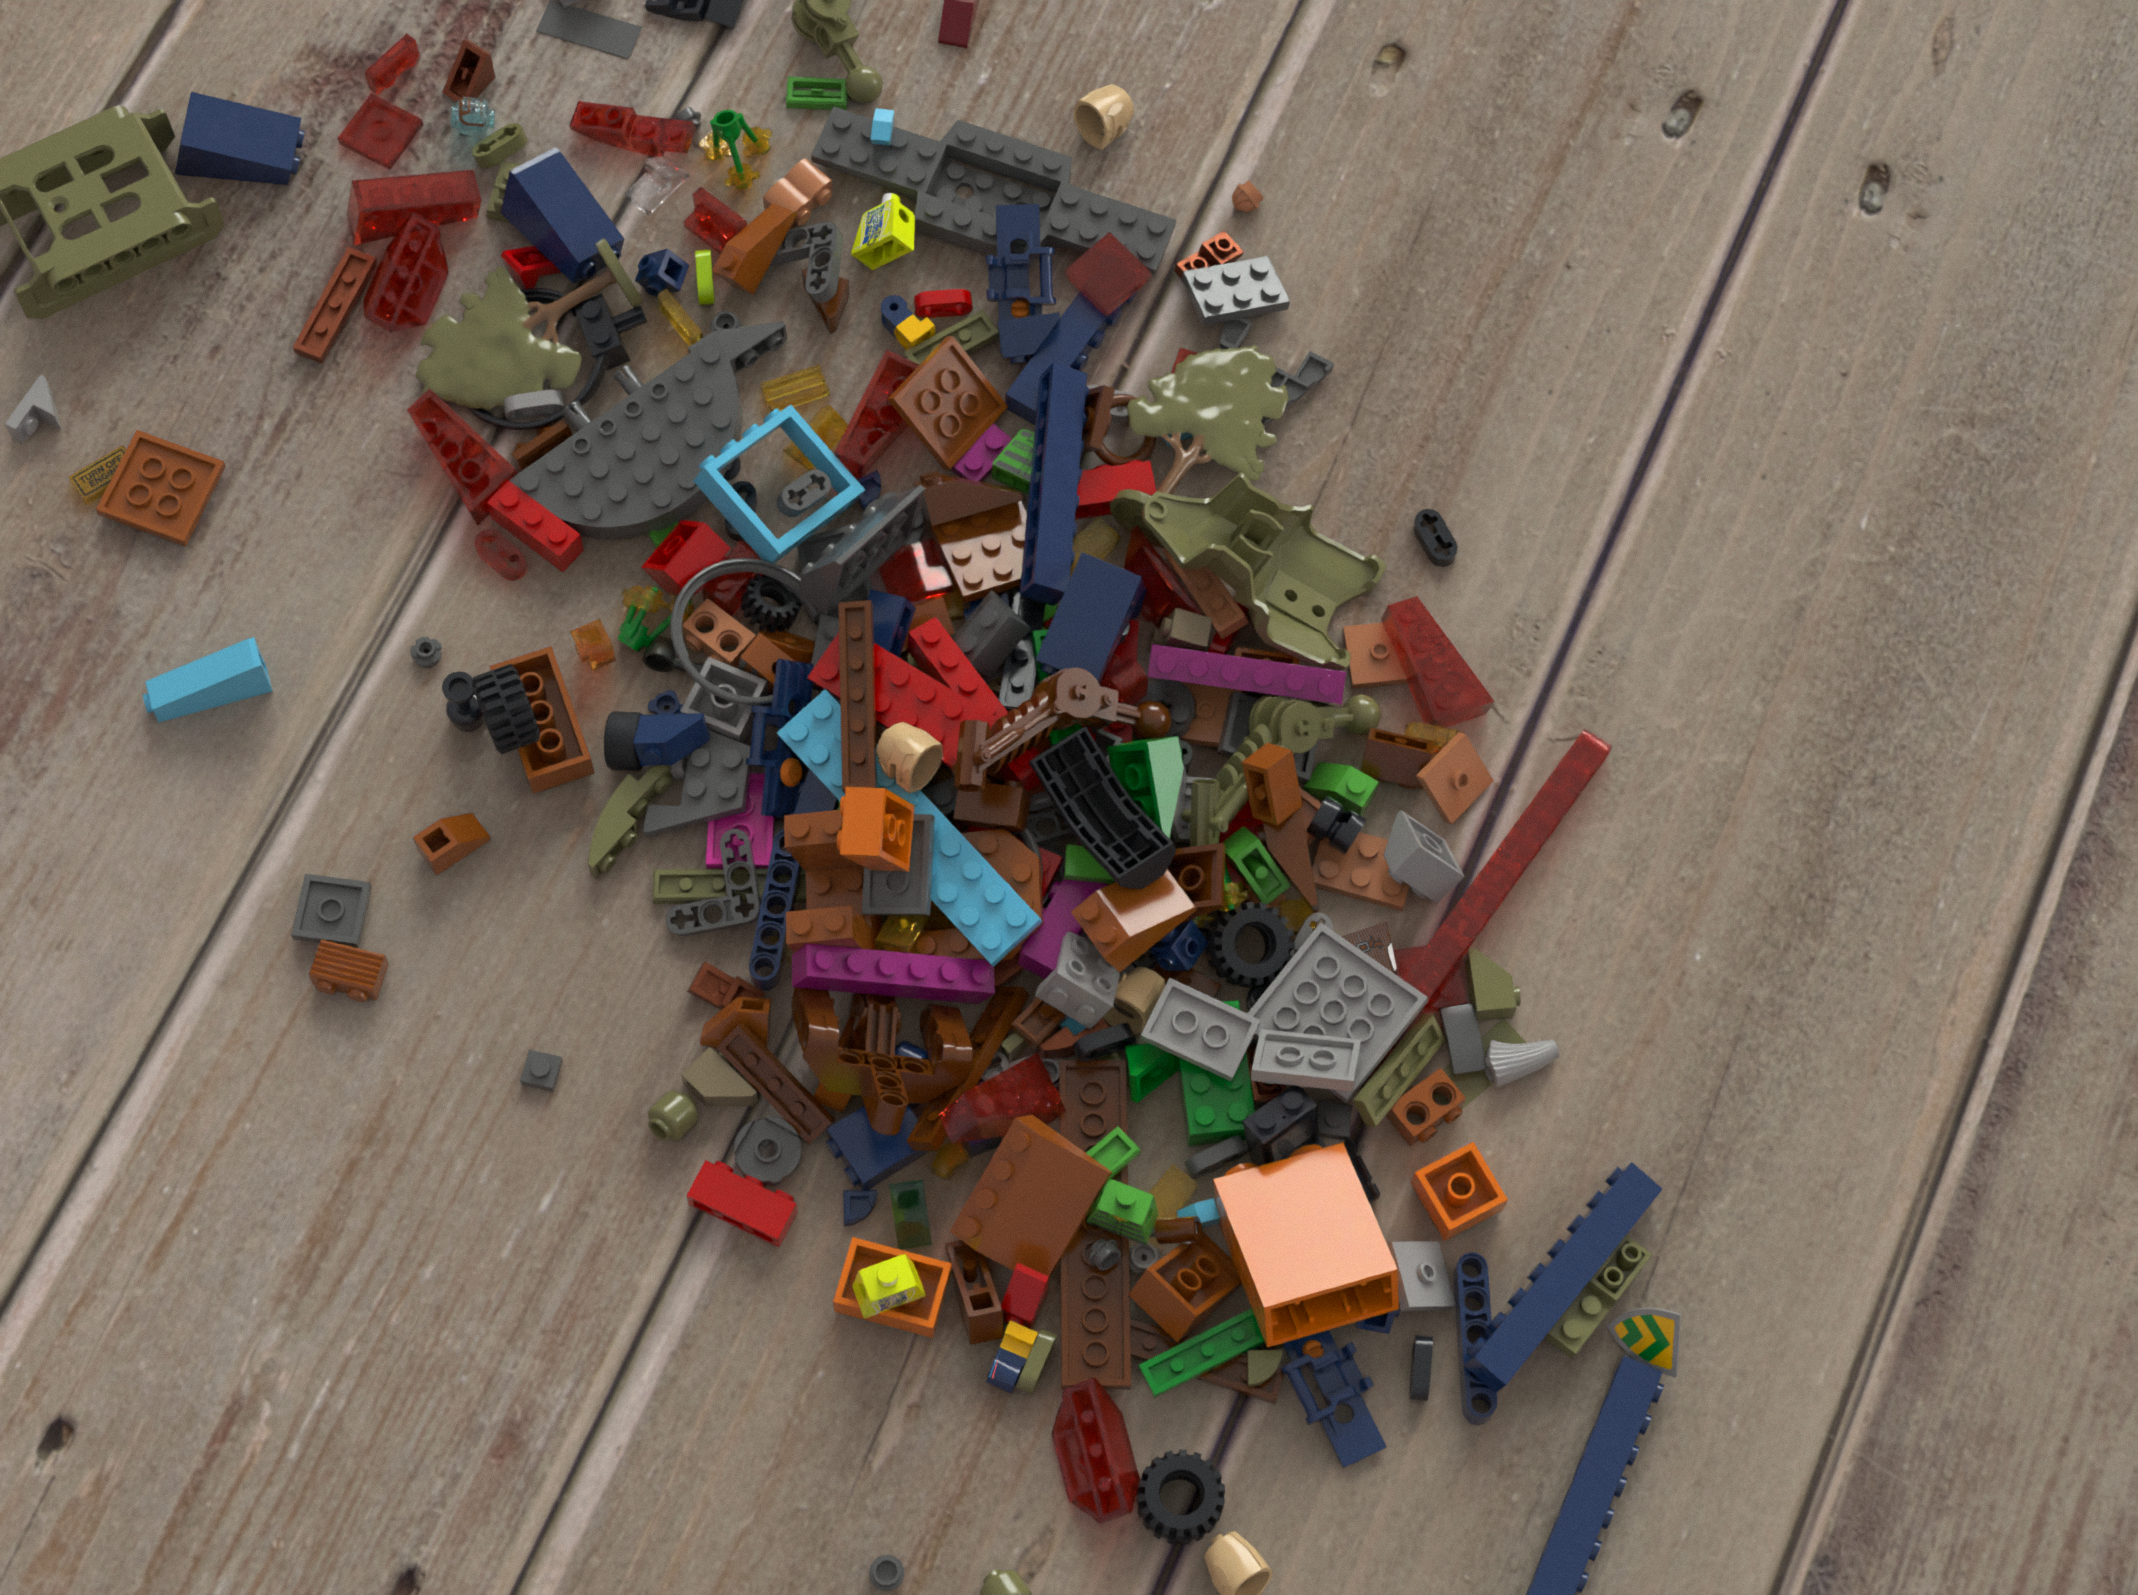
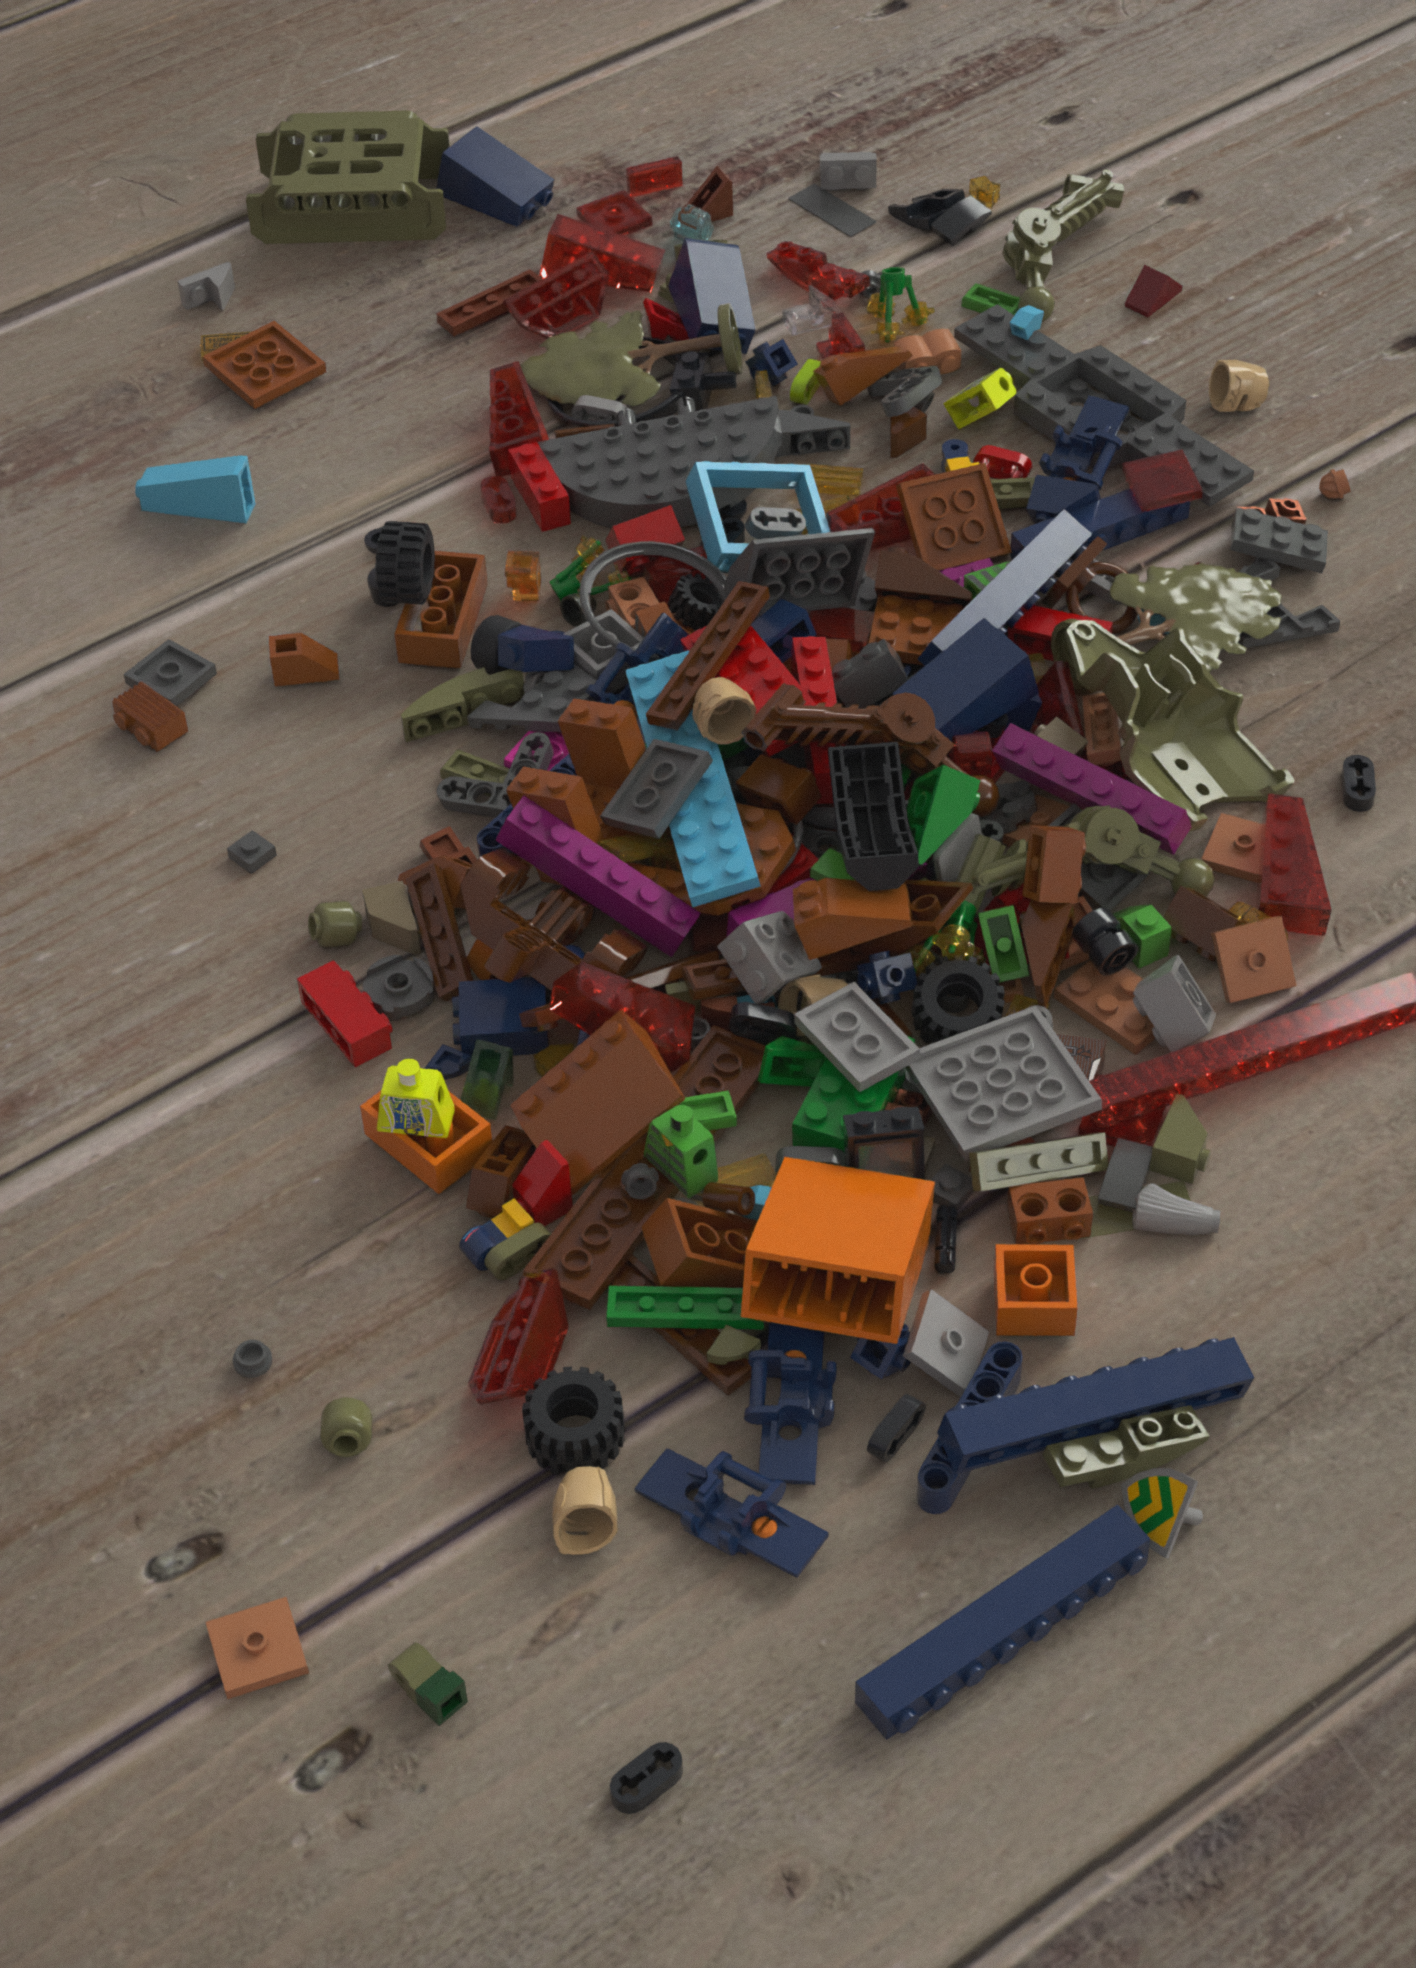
camera: 35 degrees right, 20 degrees down
orange brick [837,787,915,872] -> none
light grey plate [1251,1029,1361,1092] -> none
none -> dark blue piece [634,1448,829,1578]

